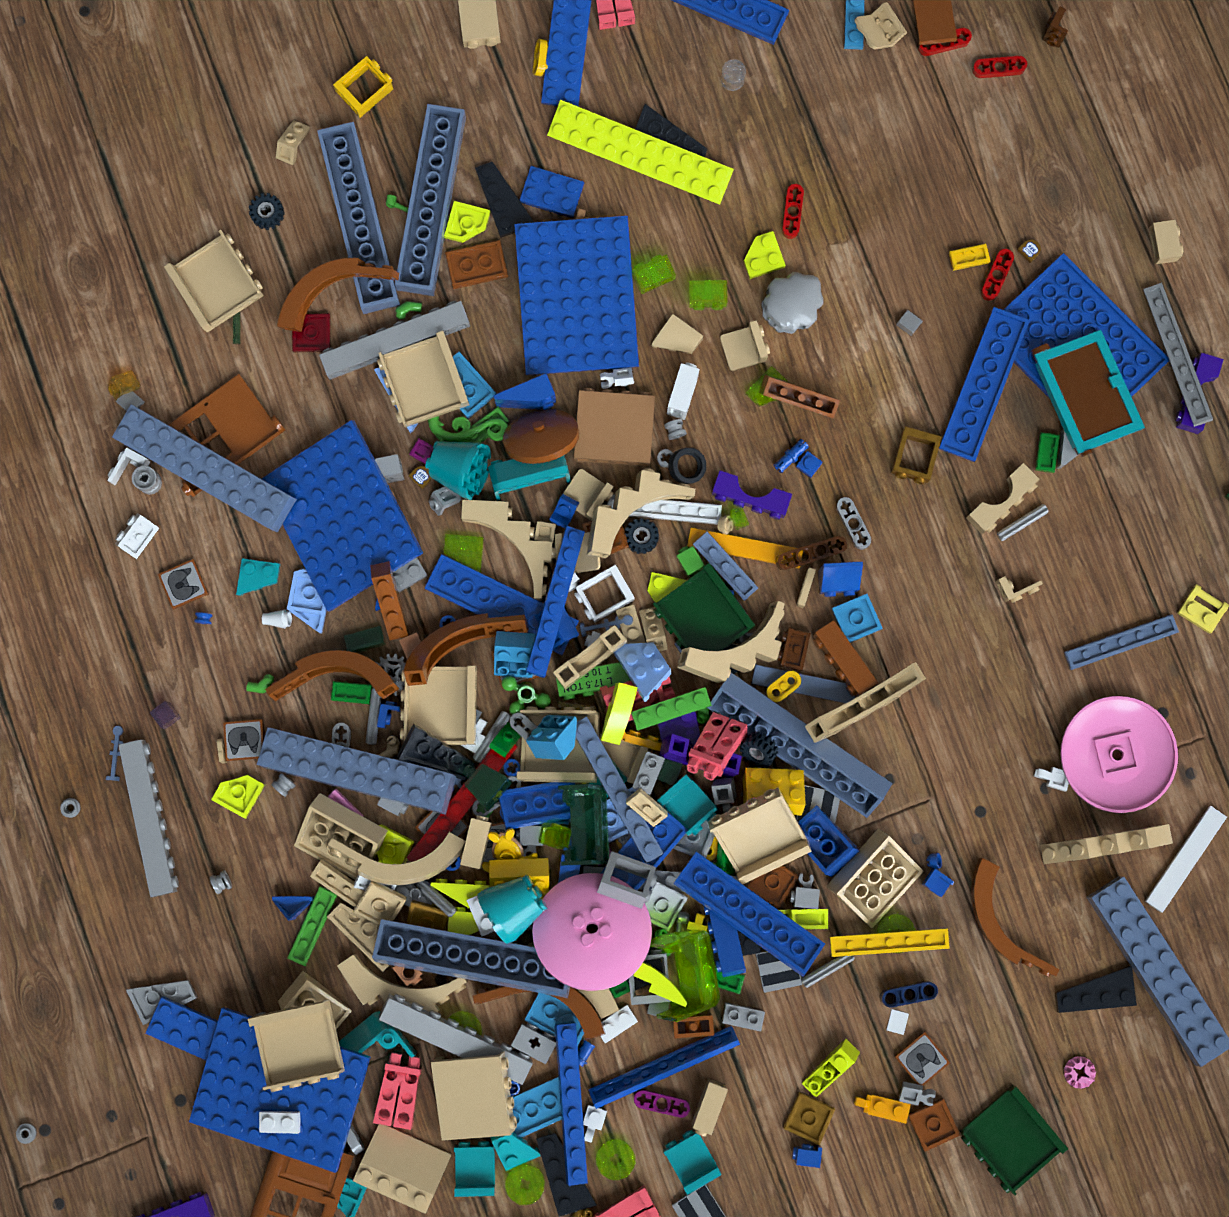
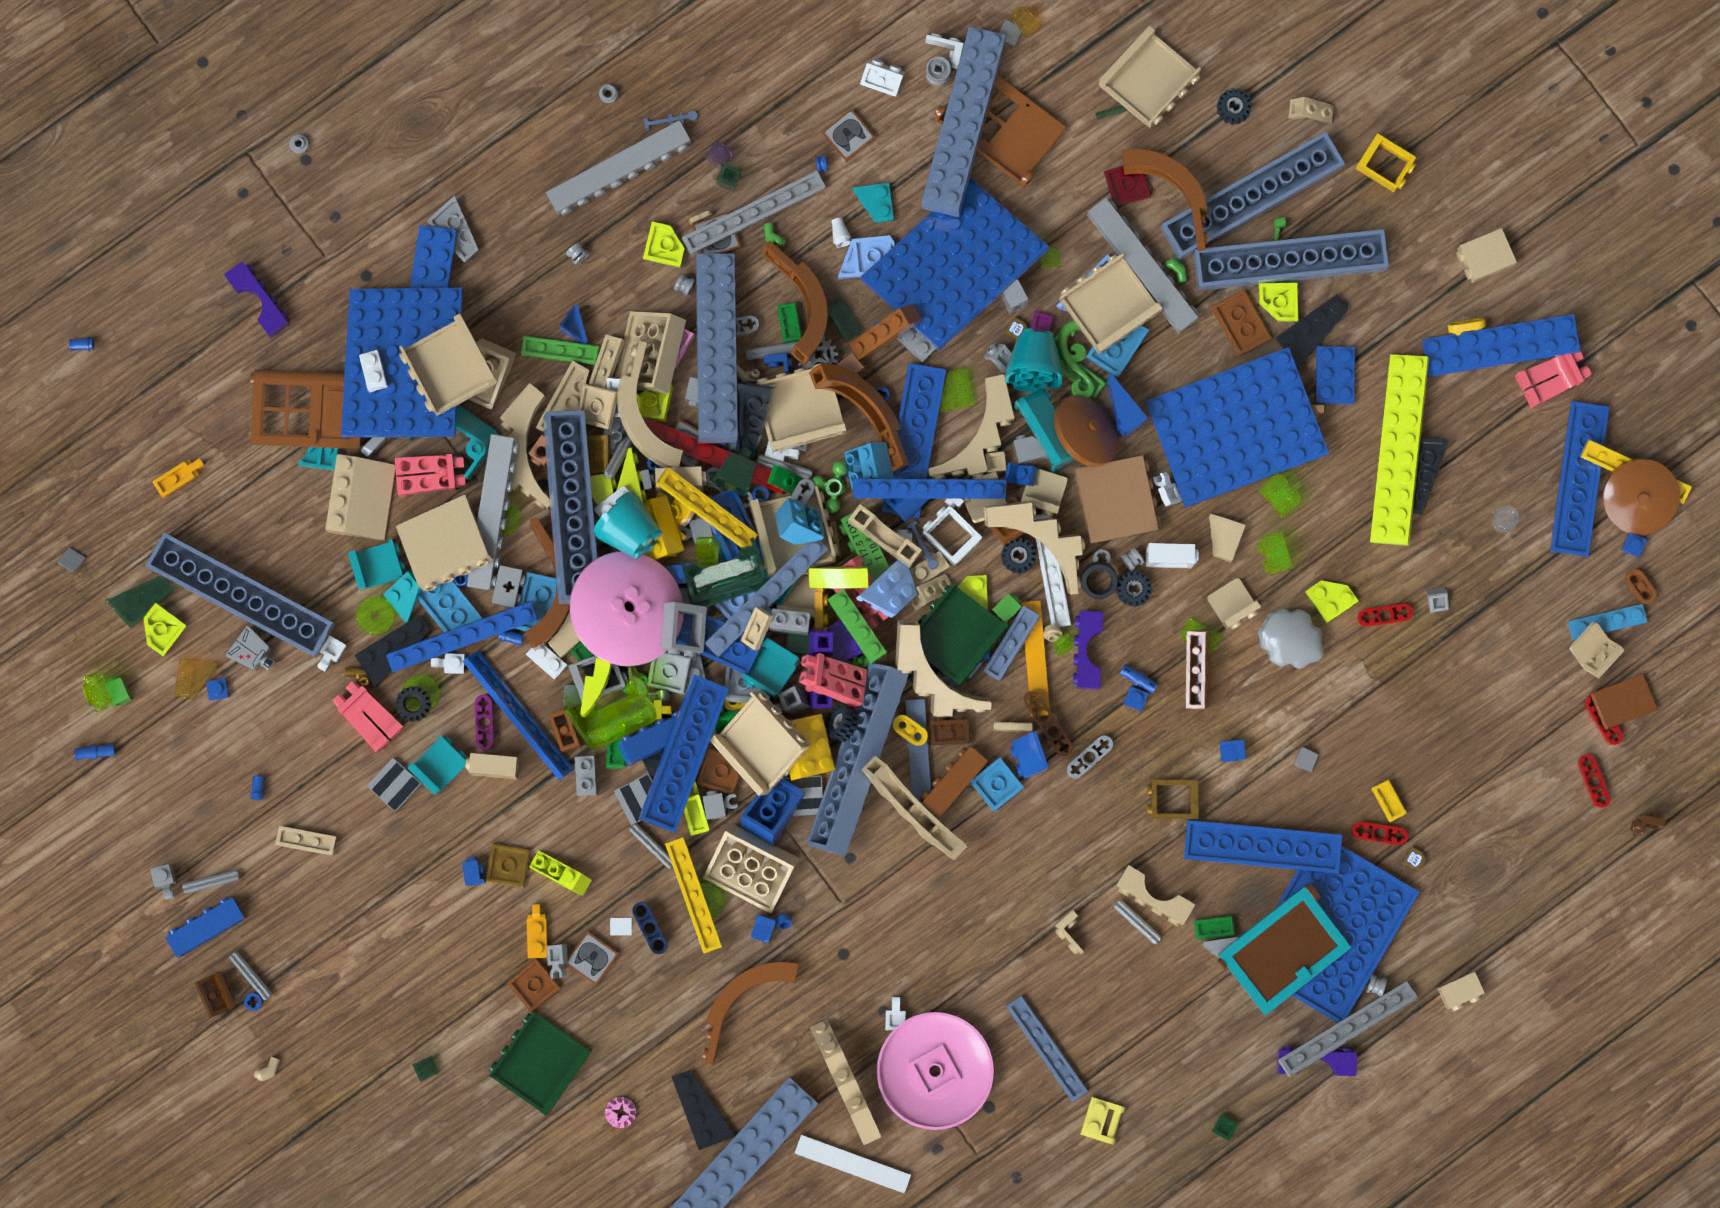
camera: 70 degrees right, 0 degrees up
none -> black tyre [395,686,431,722]
none -> light grey plate [641,470,655,492]
none -> yellow plate [656,467,758,551]
none -> light grey plate [682,171,826,255]
none -> clear green brick [716,163,742,192]
none -> light grey slope [1013,435,1048,465]
none -> clear neon green slope [1040,247,1060,268]
none -> black bush [1116,571,1152,607]
none -> blue panel [1219,740,1246,762]
none -> light grey wheel [1366,974,1387,997]
none -> light grey slope [1426,587,1449,613]

